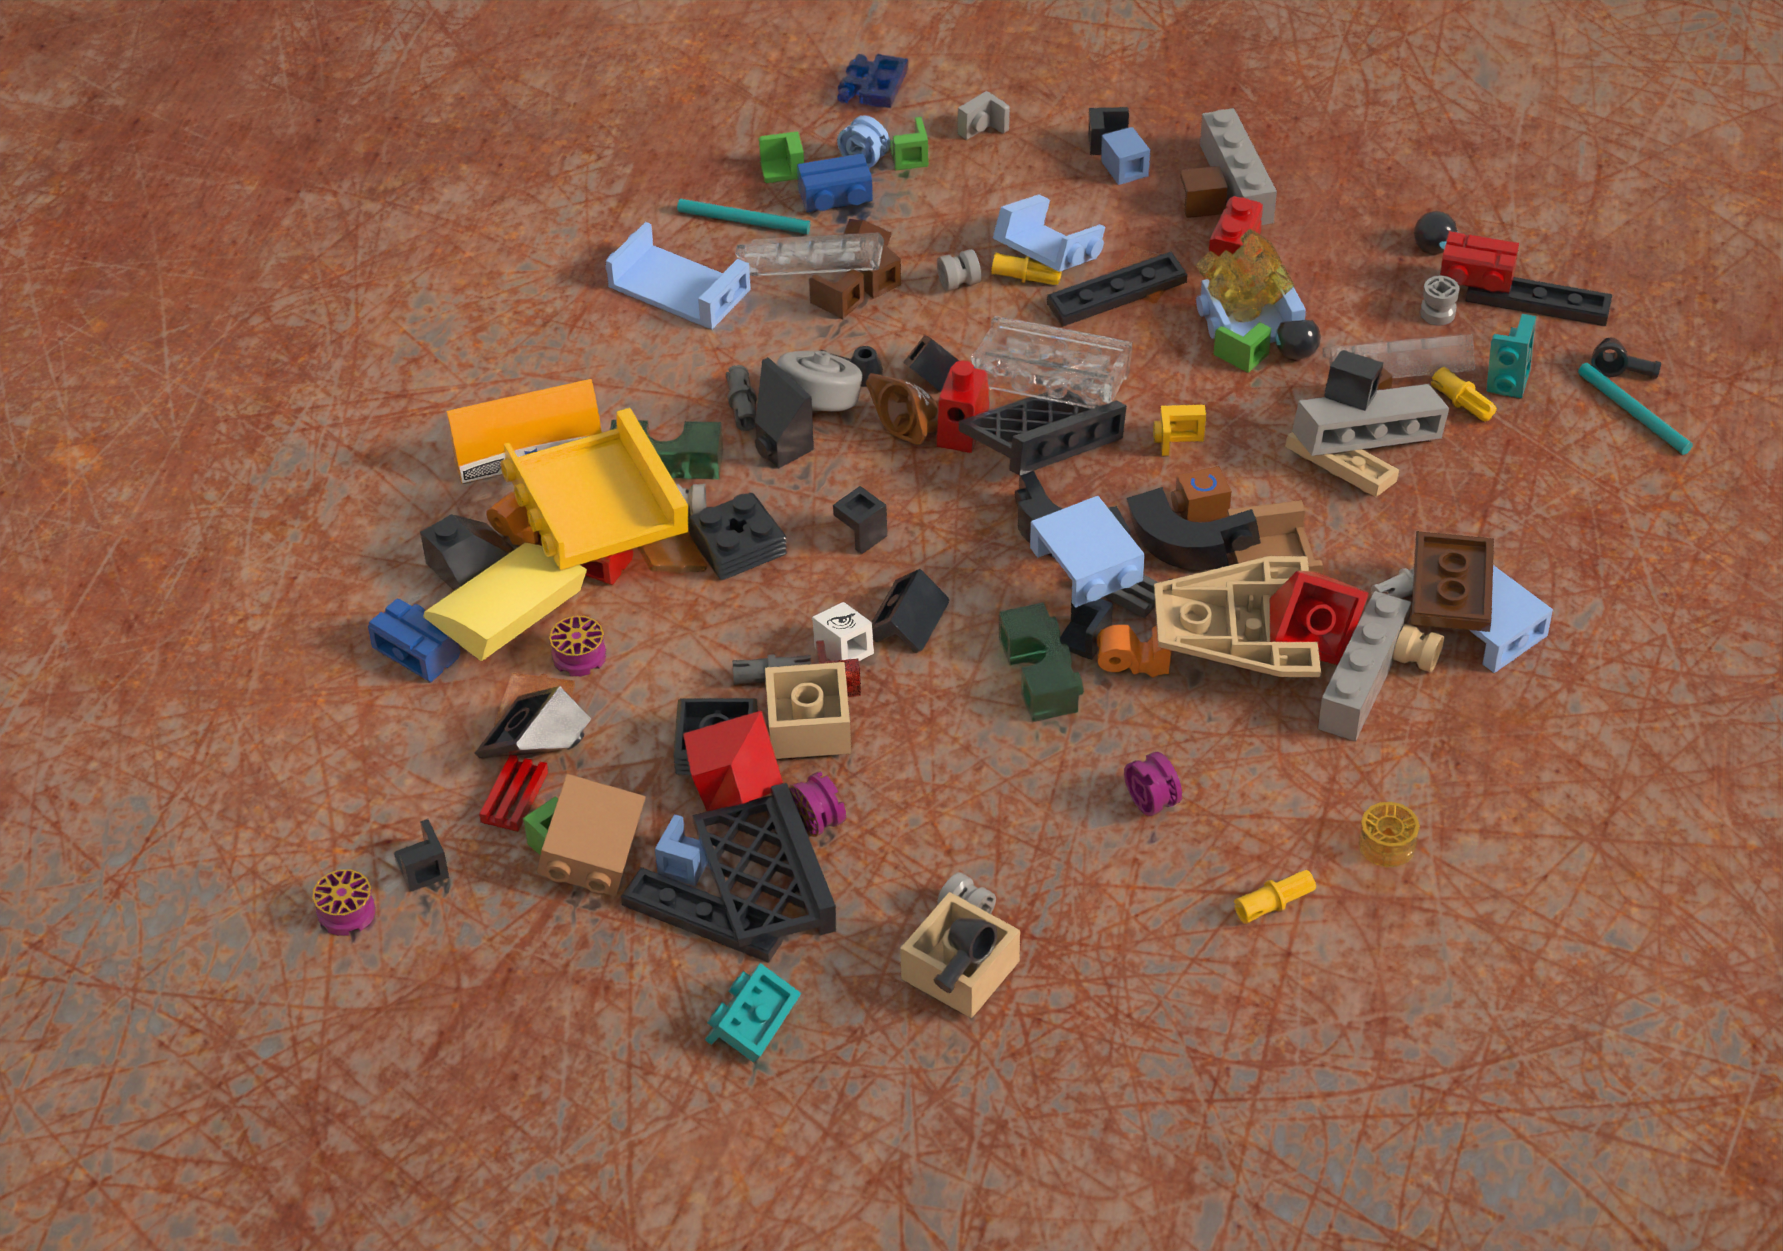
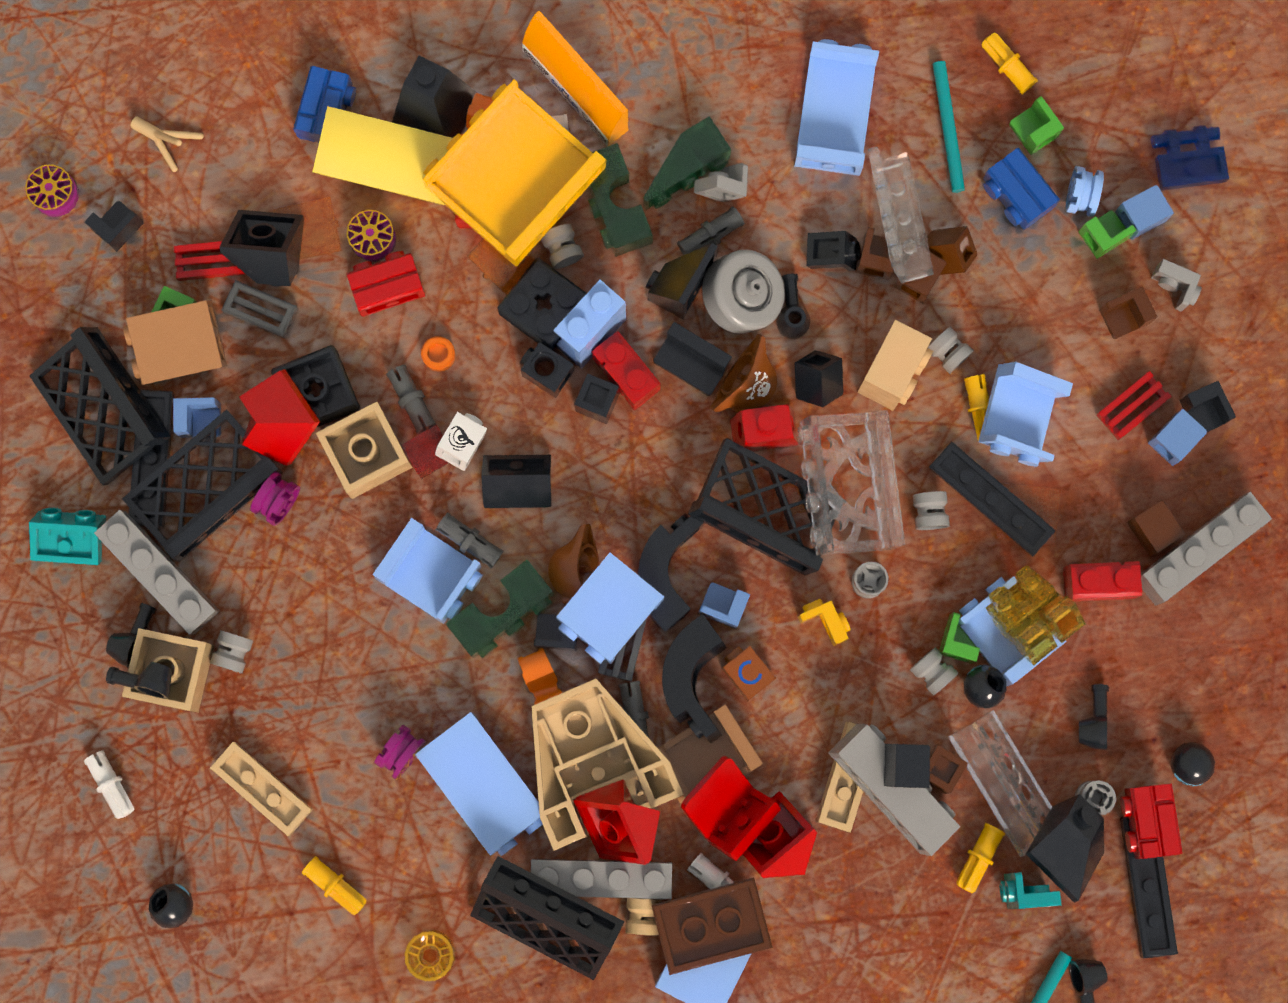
camera: 65 degrees right, 35 degrees up
none -> black fence [29,327,171,485]
none -> white axle [84,750,134,819]
none -> light grey brick [94,510,220,635]
none -> black bar [106,603,157,668]
none -> tan plant [130,116,204,172]
none -> black piece [149,884,194,928]
none -> tan plate [210,741,313,836]
none -> dark grey tile [221,280,298,339]
none -> red brick [346,251,426,317]
none -> light blue panel [373,518,483,624]
none -> light blue panel [415,712,543,856]
none -> orange tile [421,336,456,372]
none -> dark grey pin [435,512,504,569]
none -> black fence [470,856,625,980]
none -> black brick [520,342,575,398]
none -> dark orange hat [548,524,600,605]
none -> light blue panel [553,280,626,369]
none -> red brick [592,331,661,410]
none -> clear green slope [643,116,731,210]
none -> black panel [654,322,732,396]
none -> red bracket [681,756,781,861]
none -> light grey bracket [694,163,748,202]
none -> medium blue panel [698,583,750,629]
none -> red slope [743,791,817,878]
none -> black bracket [806,231,861,271]
none -> light grey wheel [851,562,889,599]
none -> tan brick [857,320,933,411]
none -> light grey wheel [910,647,958,696]
none -> light grey wheel [912,491,950,530]
none -> yellow axle [981,33,1038,94]
none -> black slope [1026,794,1104,903]
none -> black bar [1079,684,1109,750]
none -> red tile [1097,371,1172,440]
none -> reddish brown panel [1099,287,1157,339]
none -> medium blue panel [1115,185,1174,240]

